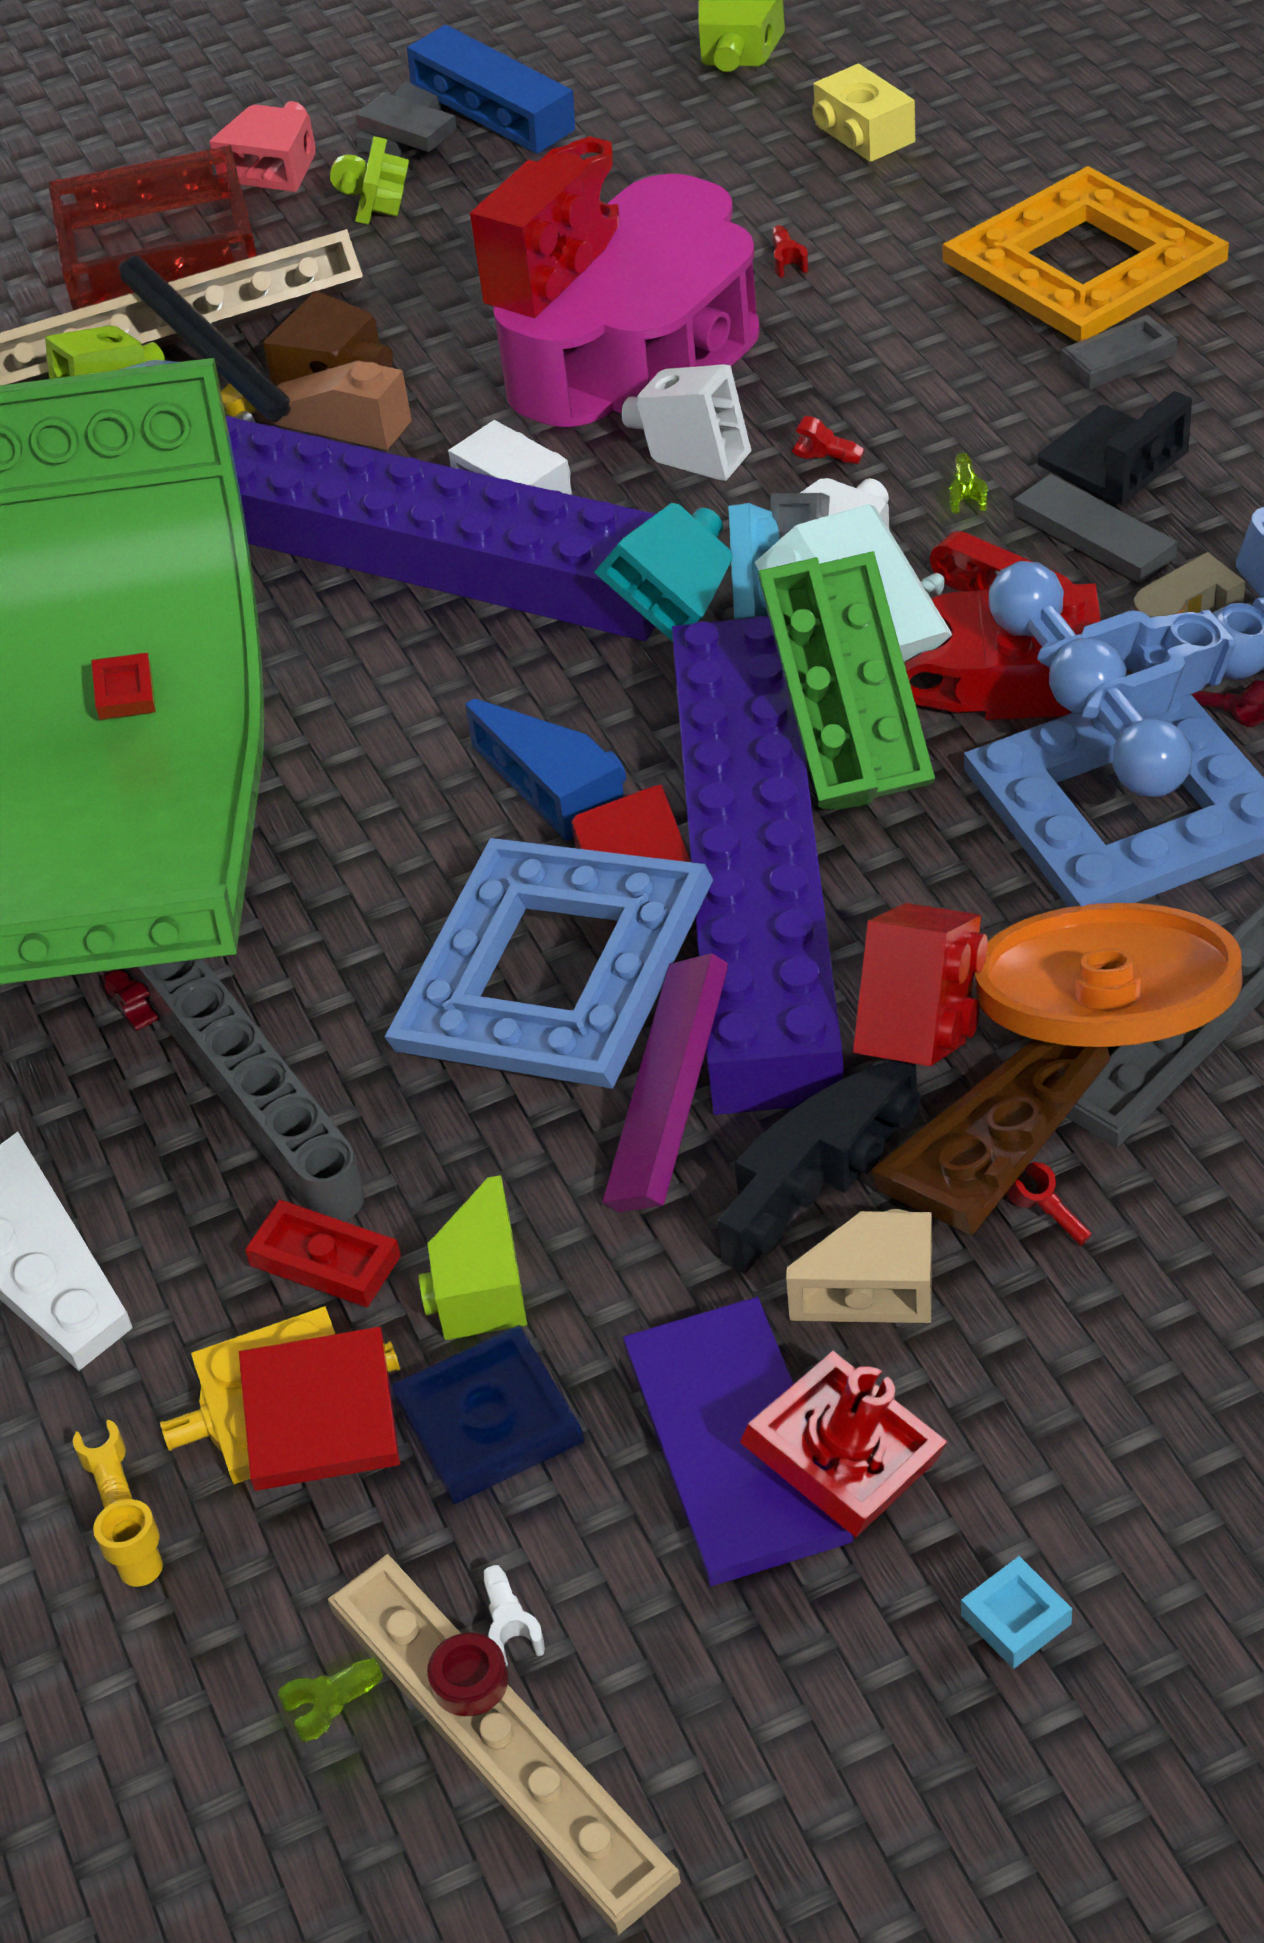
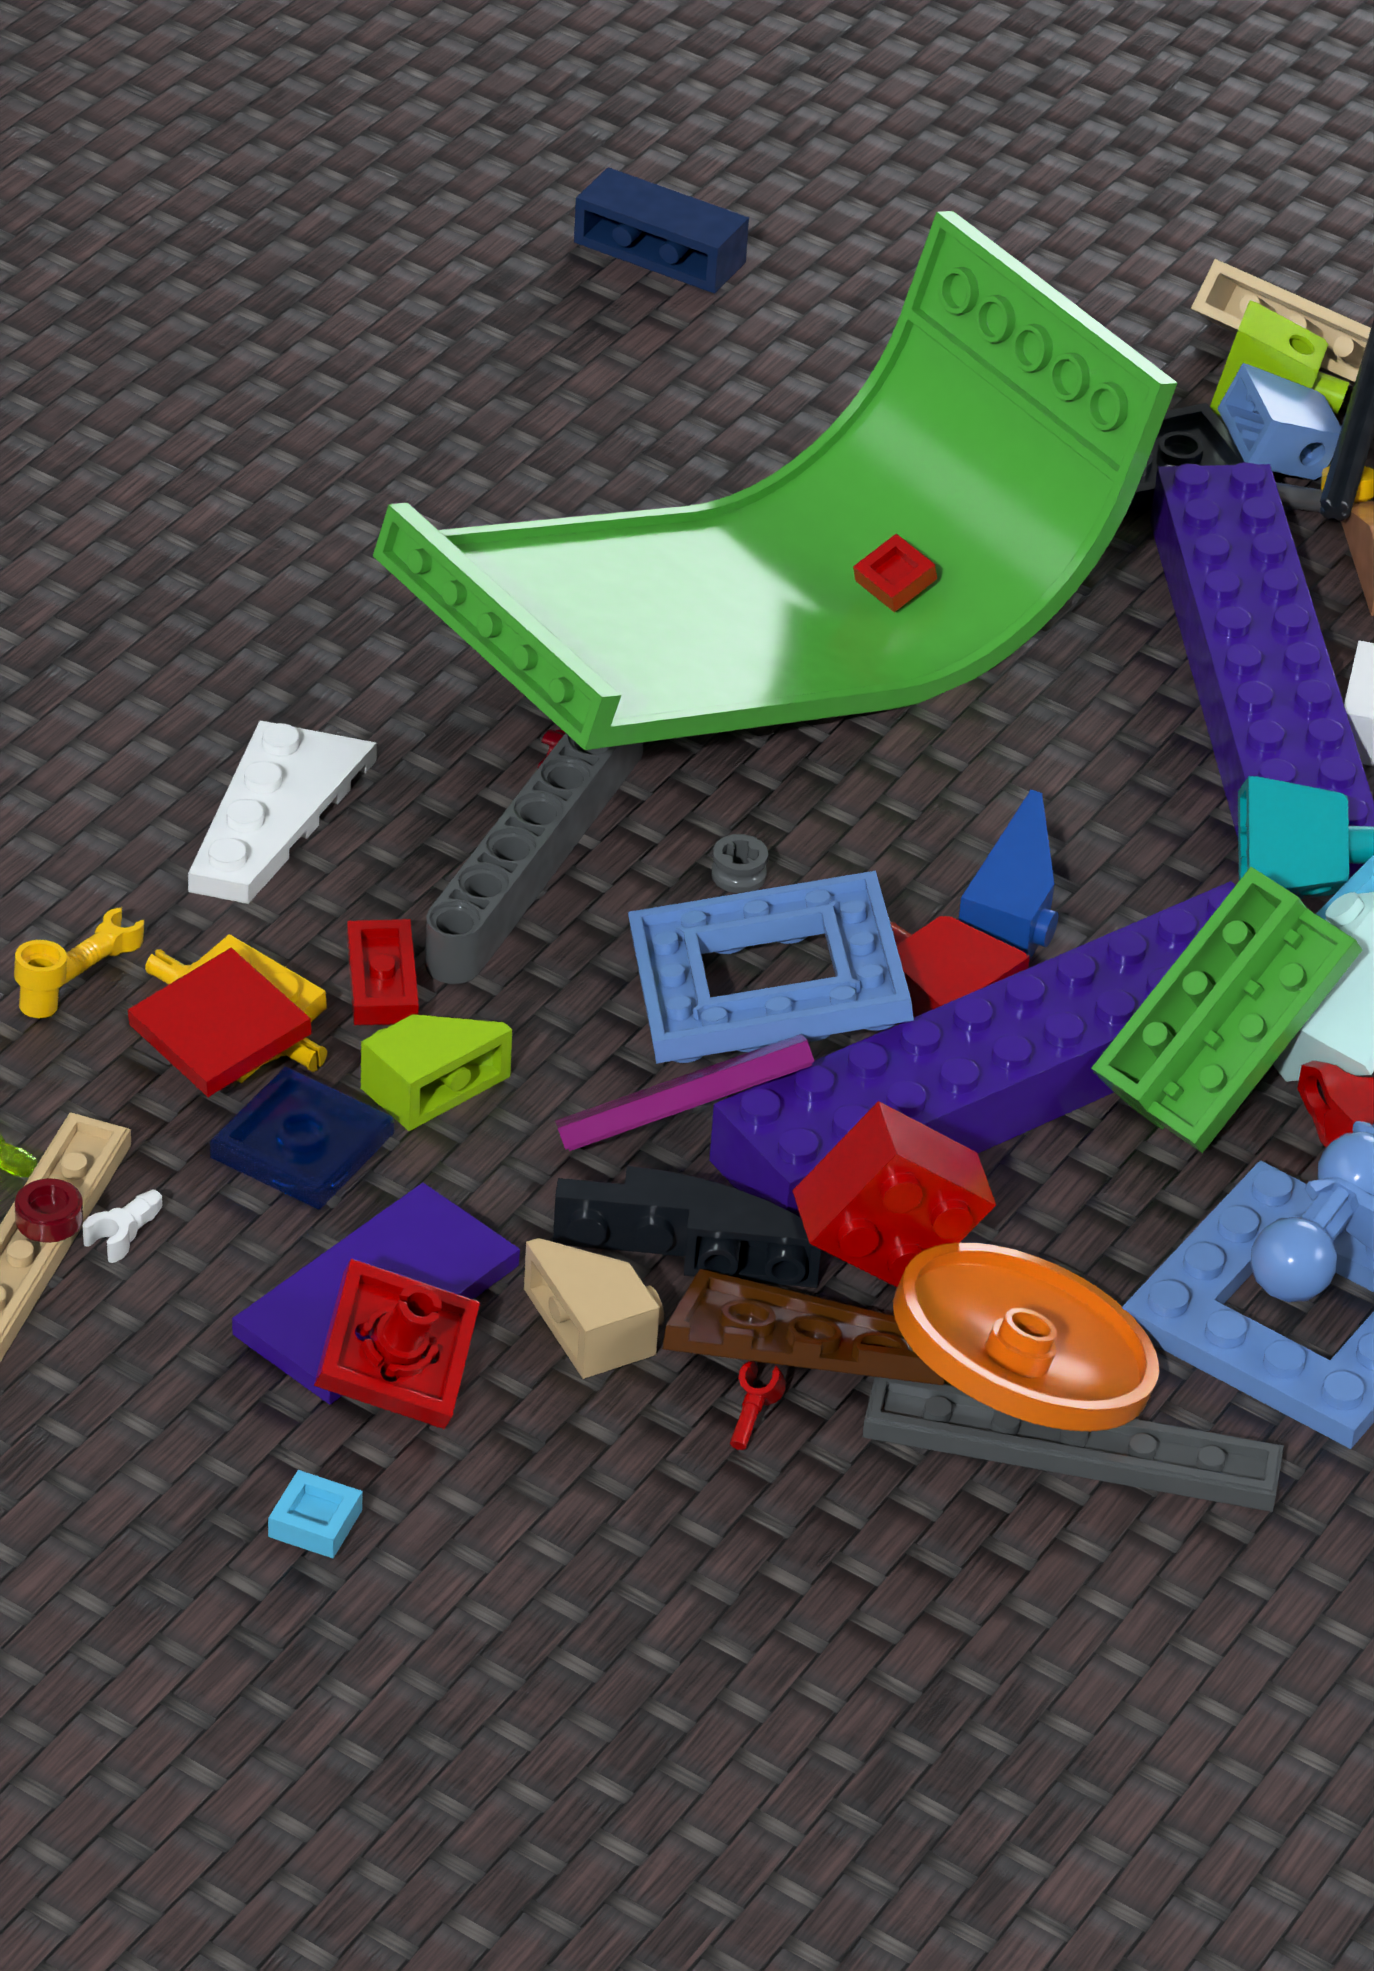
camera: 50 degrees right, 5 degrees down
none -> dark grey bush [711,834,768,893]

